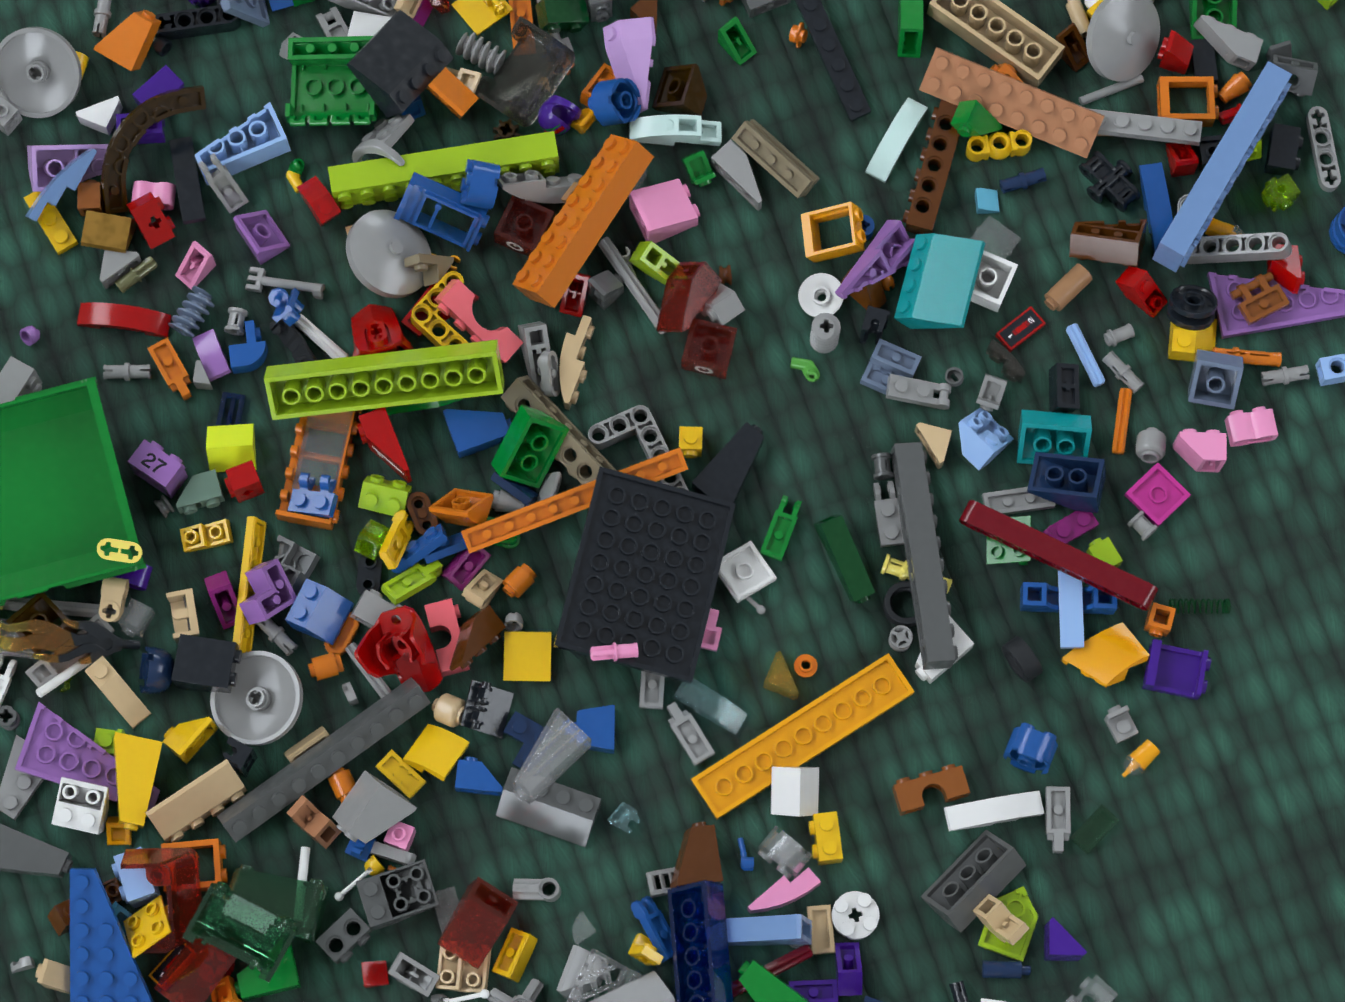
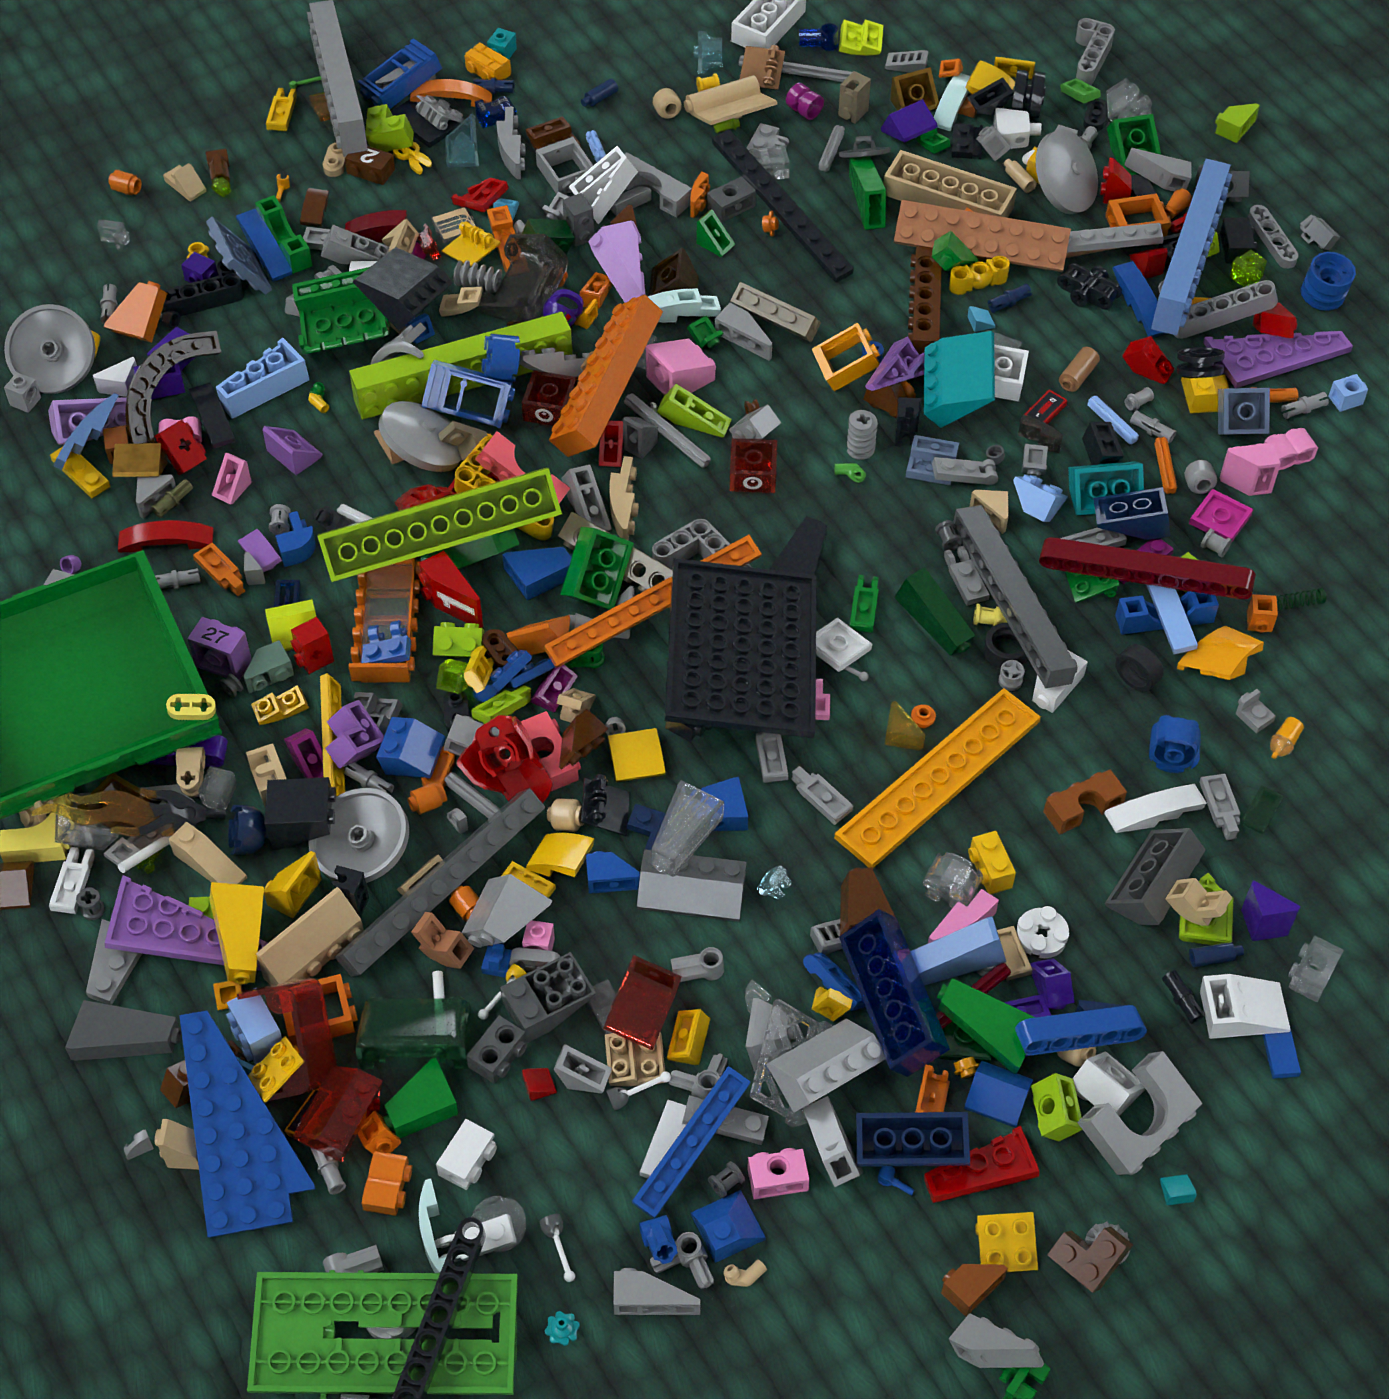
camera: 10 degrees left, 20 degrees down
white slope [51,777,109,834] -> none
sand blue piece [168,286,215,338] -> none
clear green windscreen [182,881,298,982] -> none
light grey hinge [198,153,249,214] -> none
light grey hinge [245,267,325,299] -> none
blue hips [268,288,304,327] -> none
red slope [296,176,341,226] -> none
orange slope [426,67,479,119] -> none
dark blue tile [490,471,539,505] -> none
orange brick [502,563,537,598] -> none
light grey plate [537,351,561,397] -> none
blue brick [588,78,641,127] -> none
bright pink axle [590,642,638,662] -> none
clear red slope [656,261,722,332] -> none
clear light blue slope [675,678,748,735] -> none
yellow brick [679,426,703,458] -> none
blue hand [737,838,754,871] -> none
white slope [770,766,819,817] -> none
white dish [798,273,844,317] -> none
light aqua slope [865,97,928,183] -> none
reddish brown slope [1055,23,1089,72] -> none
reddish brown wedge [1069,219,1147,266] -> none
light grey bar [1079,74,1144,106] -> none
dark purple panel [1142,639,1211,700] -> none
dark orange plate [1229,272,1290,326] -> none

